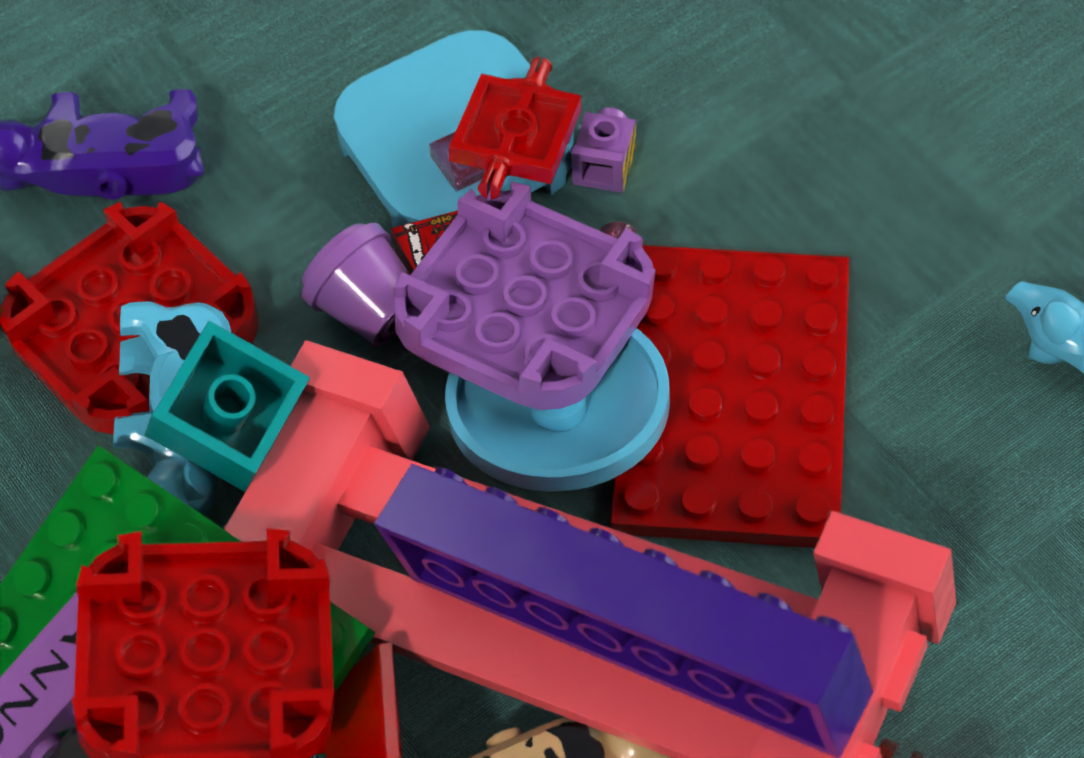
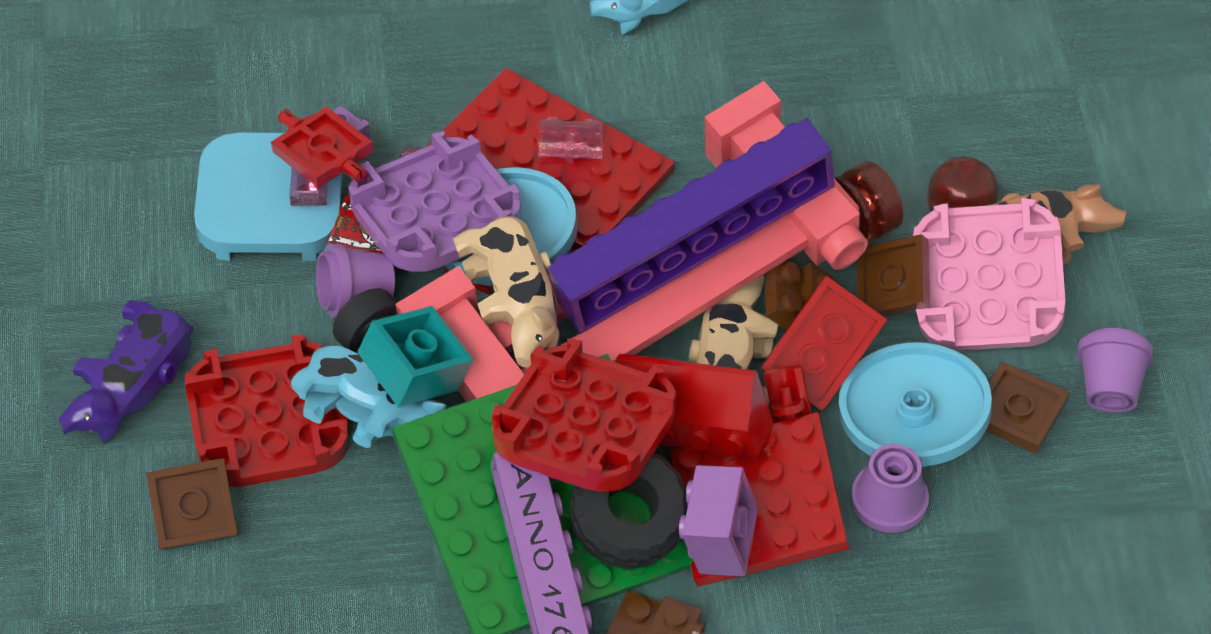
camera: 65 degrees left, 5 degrees down
none -> black tyre [332,288,398,354]
none -> tan animal [453,216,559,368]
none -> clear pink hips [538,117,604,163]

